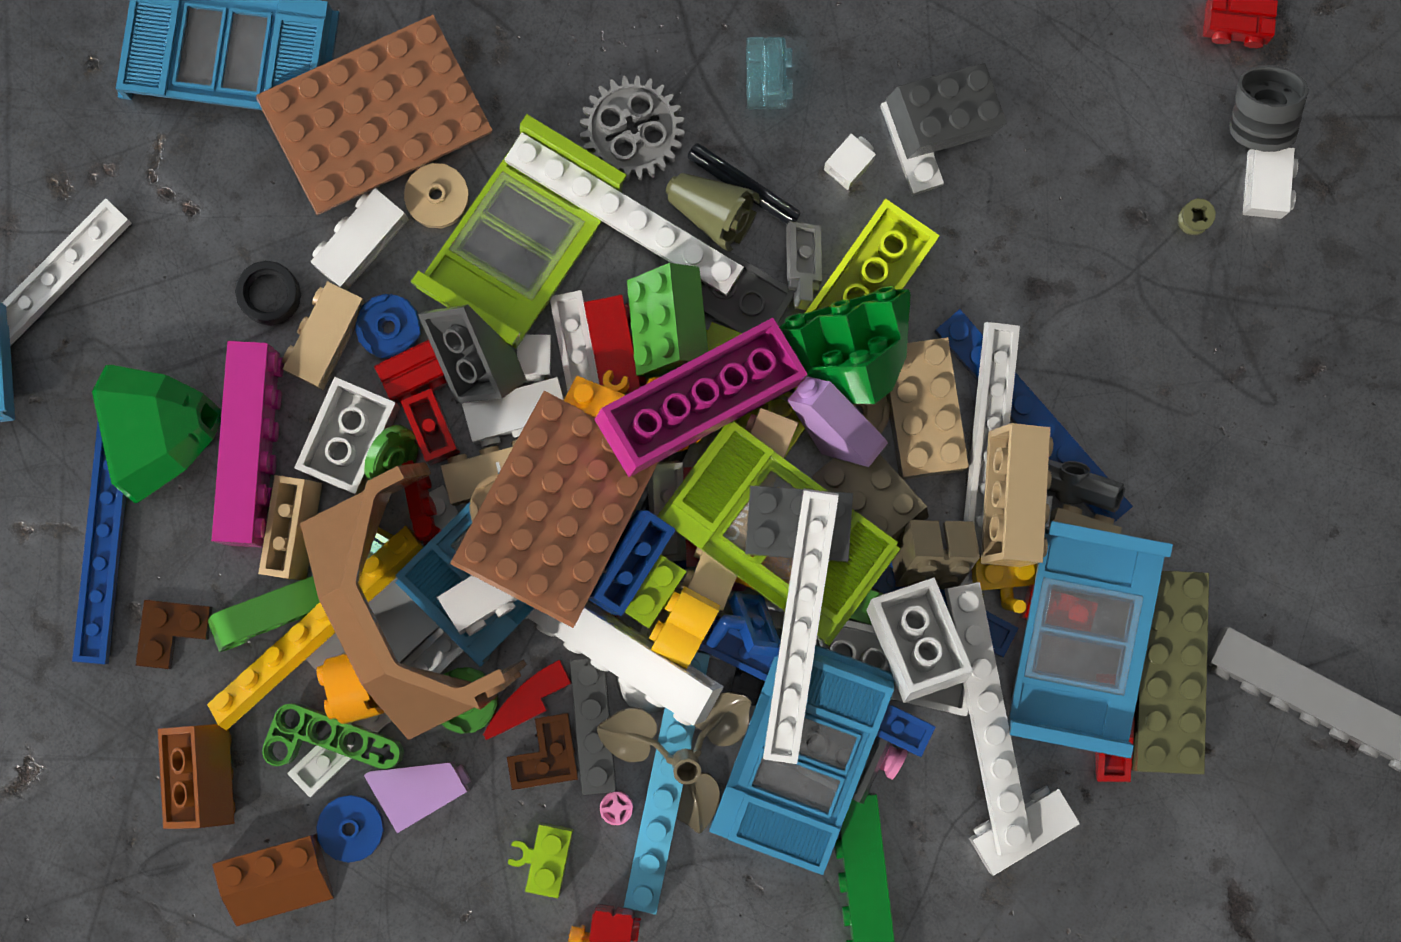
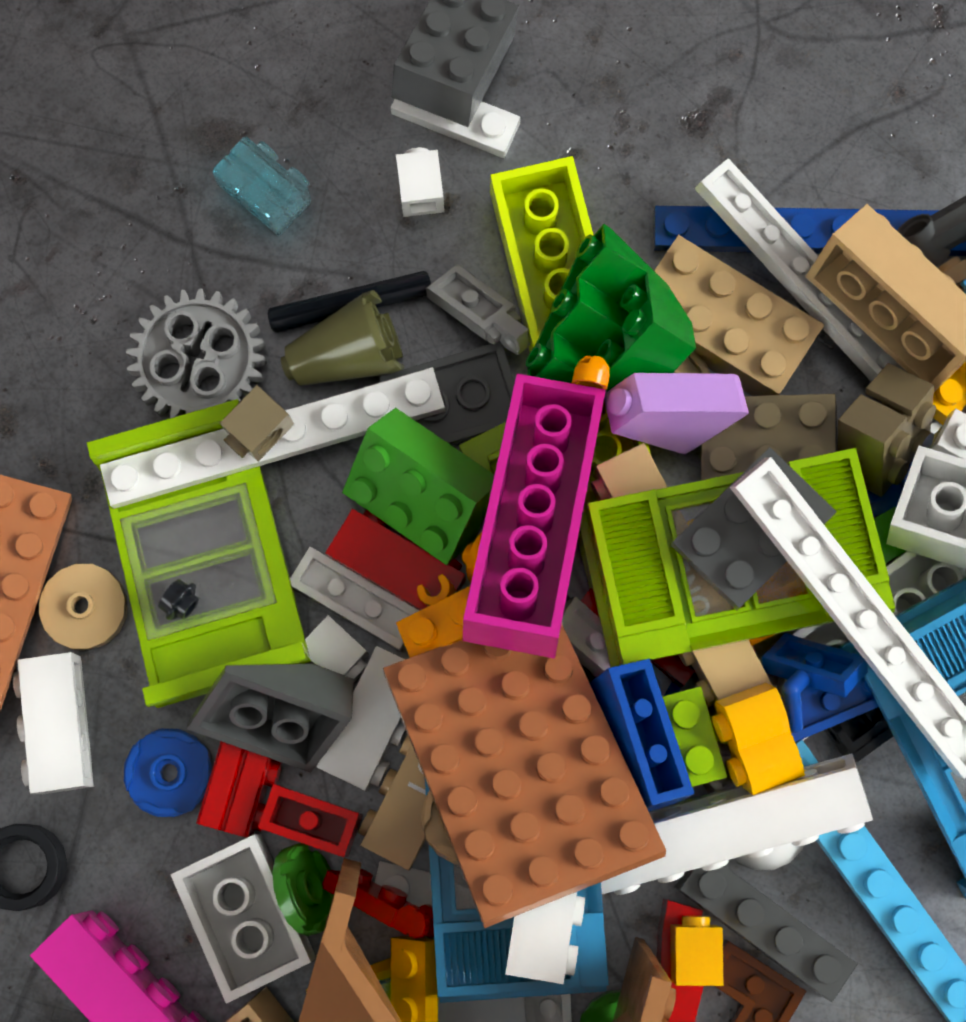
camera: 45 degrees left, 5 degrees down
tan brick [282,281,366,390] -> none
dark tan plant [597,692,751,834] -> none
bright pink wheel [600,791,633,825] -> none
none -> black plate [158,579,199,620]
none -> dark tan brick [220,385,294,462]
none -> light orange hinge [572,355,610,390]
none -> yellow brick [670,916,724,986]

